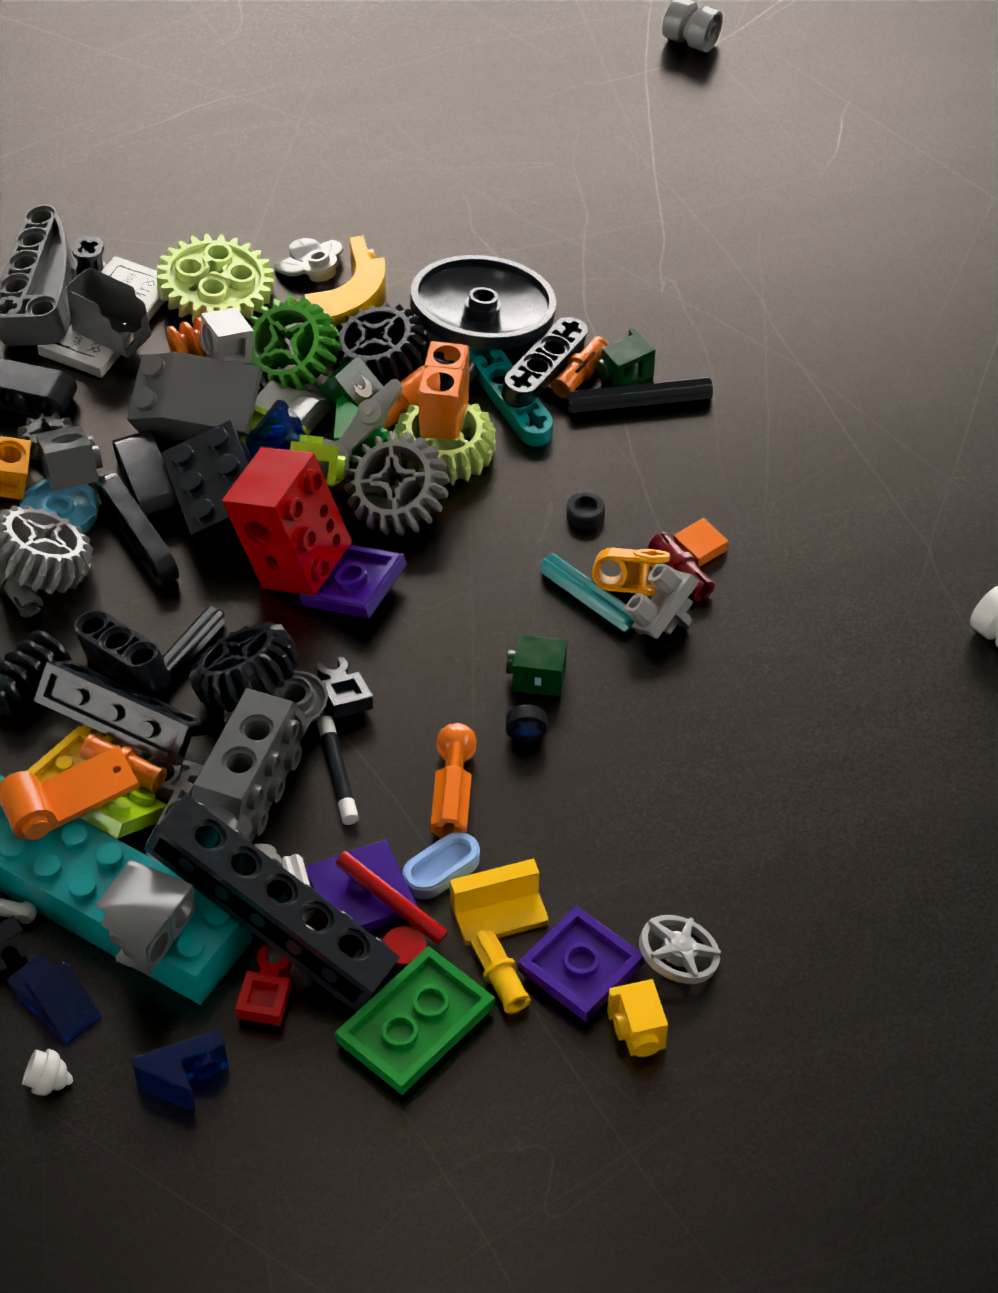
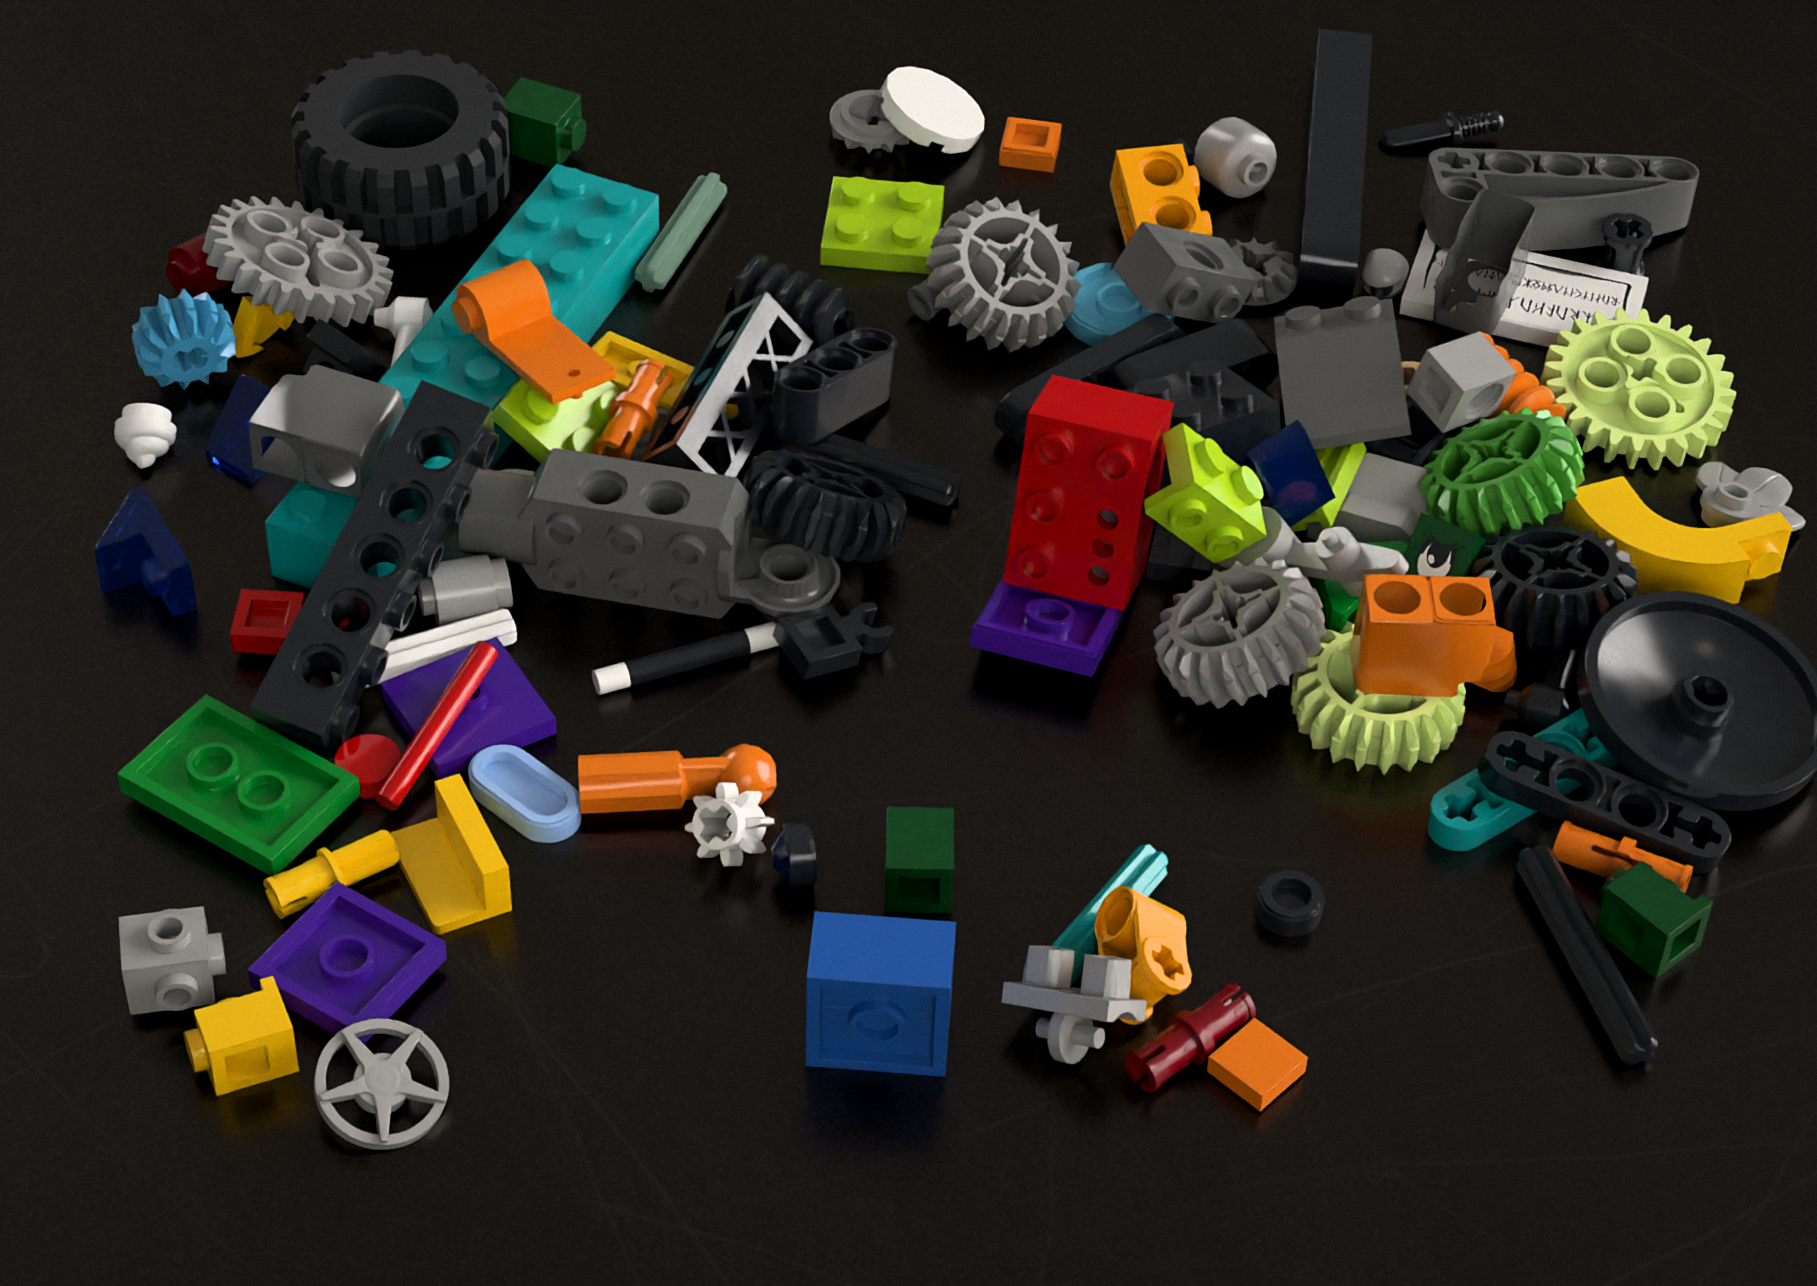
camera: 80 degrees right, 5 degrees down
none -> light grey brick [118,906,226,1015]
none -> white gear [685,782,774,866]
none -> blue container [805,911,956,1077]
none -> light grey hinge [1361,248,1409,300]

